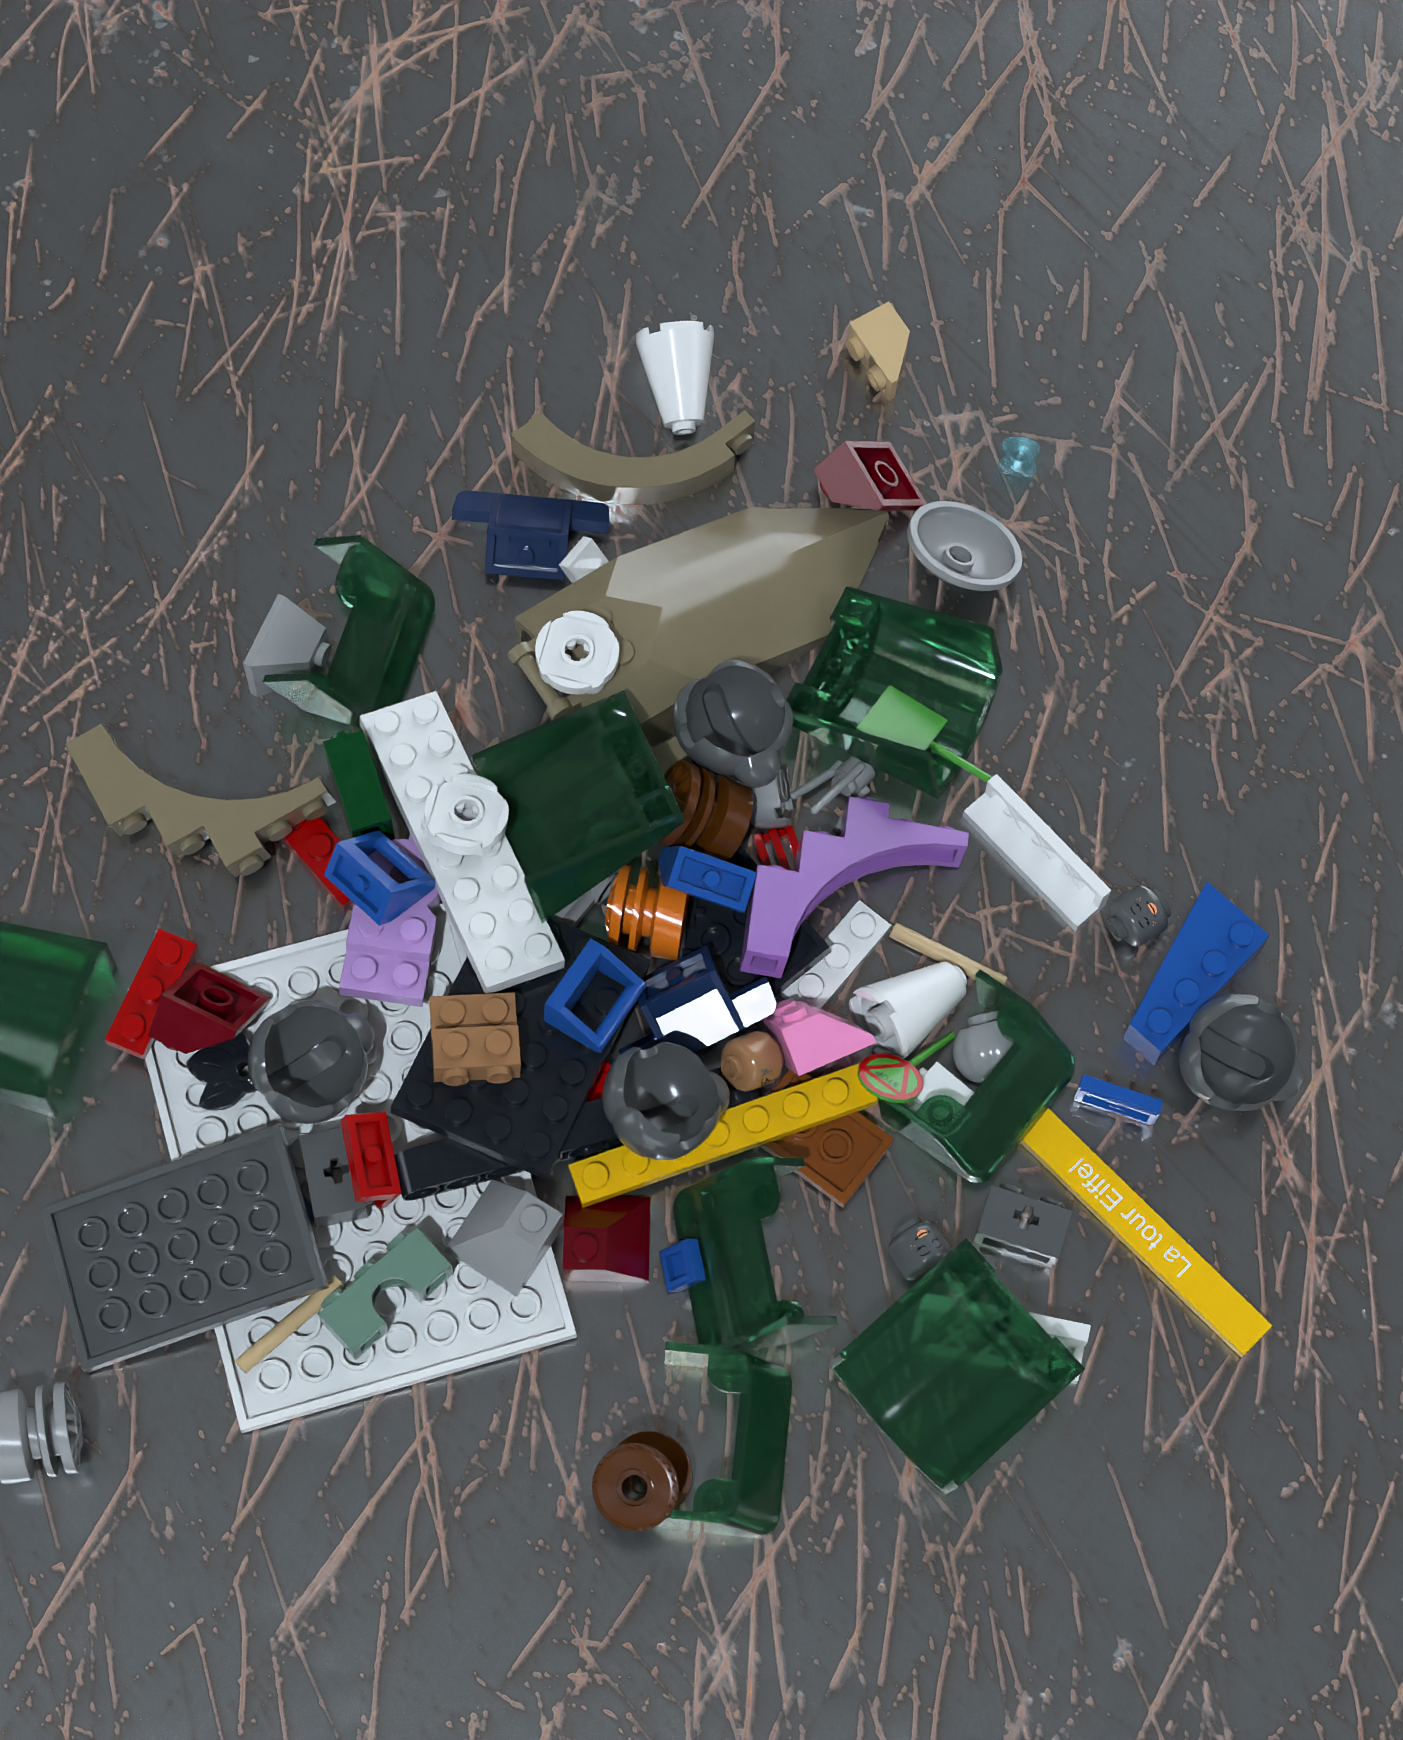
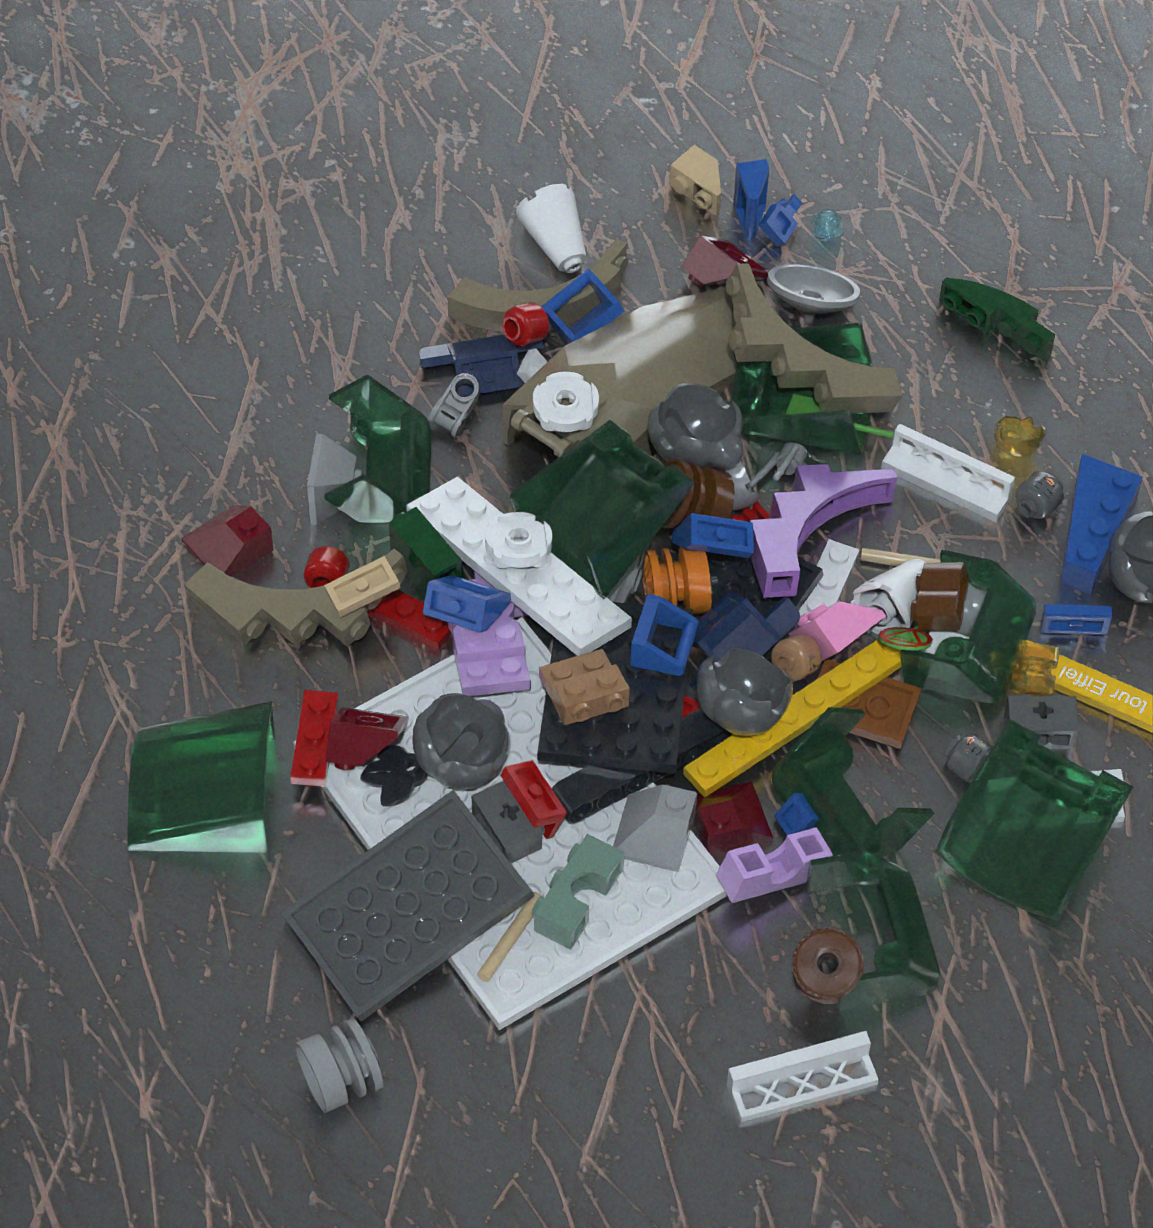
camera: 15 degrees left, 15 degrees down
none -> dark red slope [182,505,274,577]
none -> red head [303,546,350,588]
none -> tan plate [324,556,401,617]
none -> light grey piece [427,373,480,438]
none -> red head [502,302,549,346]
none -> blue tile [541,269,625,345]
none -> lavender arch [716,827,833,903]
none -> dark tan arch [726,263,903,414]
none -> white fence [727,1031,879,1122]
none -> blue tile [733,159,769,239]
none -> blue plate [758,194,802,247]
none -> reddish brown brick [911,562,969,631]
none -> dark green slope [939,277,1056,361]
none -> clear yellow hair [994,416,1045,457]
none -> clear yellow wheel [1010,642,1060,696]

